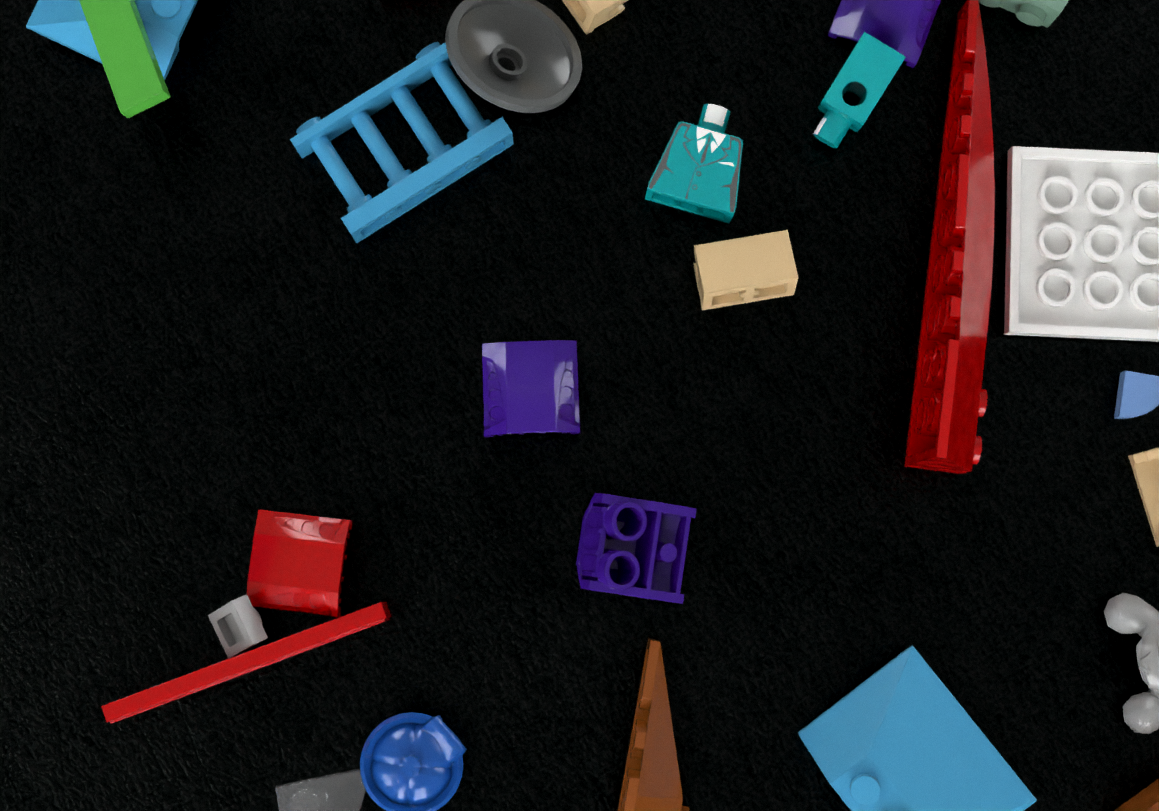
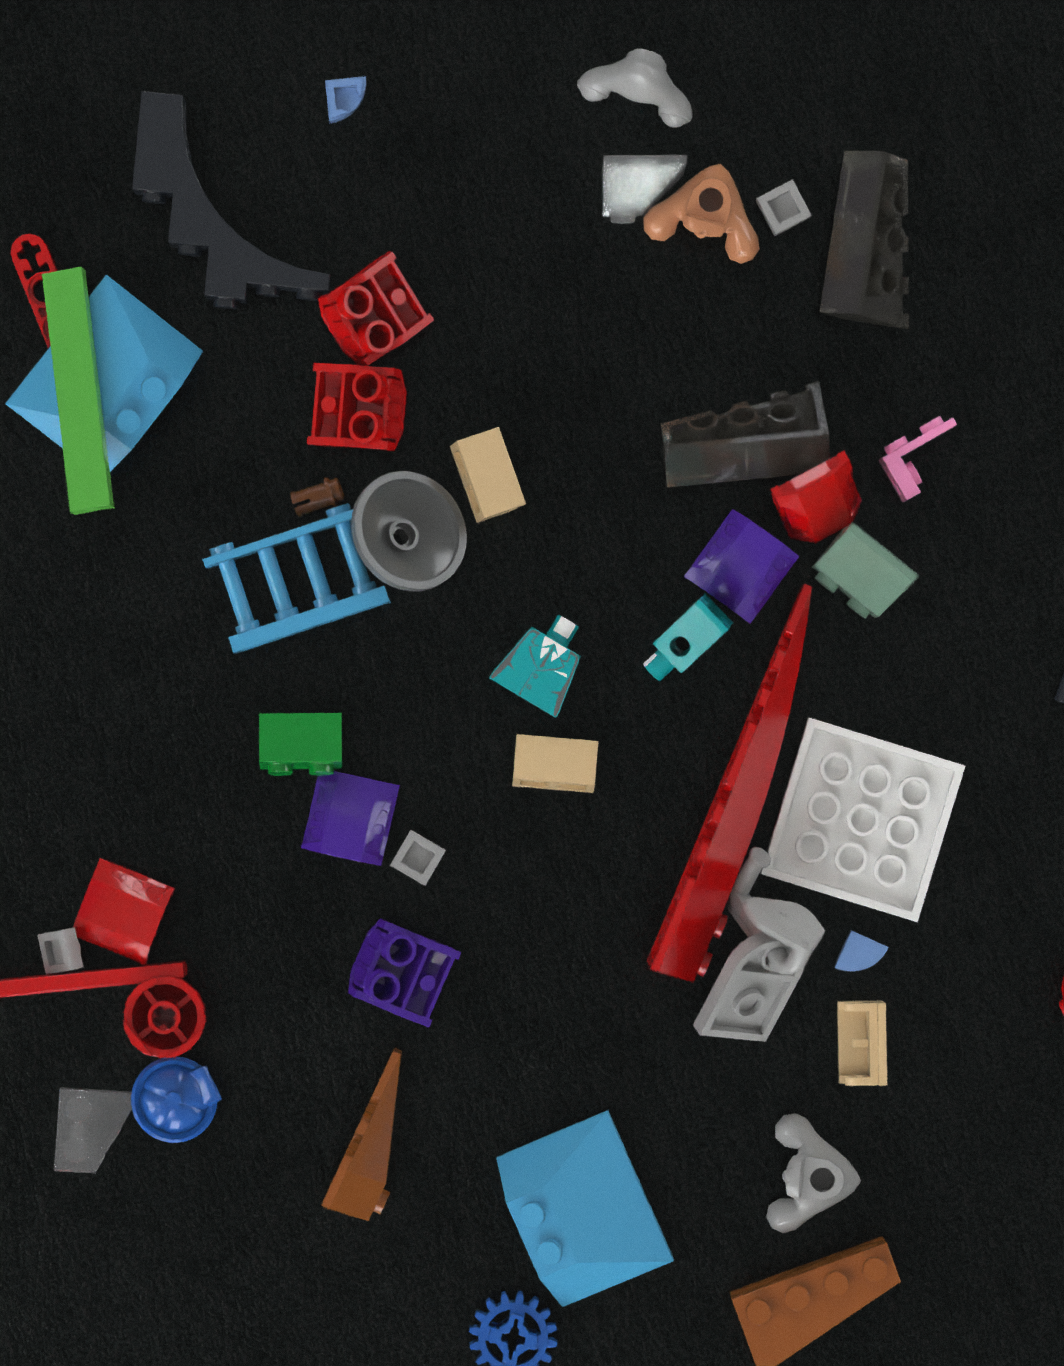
camera: 25 degrees right, 5 degrees up
none -> red cylinder [123,975,206,1058]
none -> green brick [259,713,342,776]
none -> reddish brown pin [290,476,345,518]
none -> light grey plate [390,830,446,885]
none -> light grey plate [693,847,825,1042]

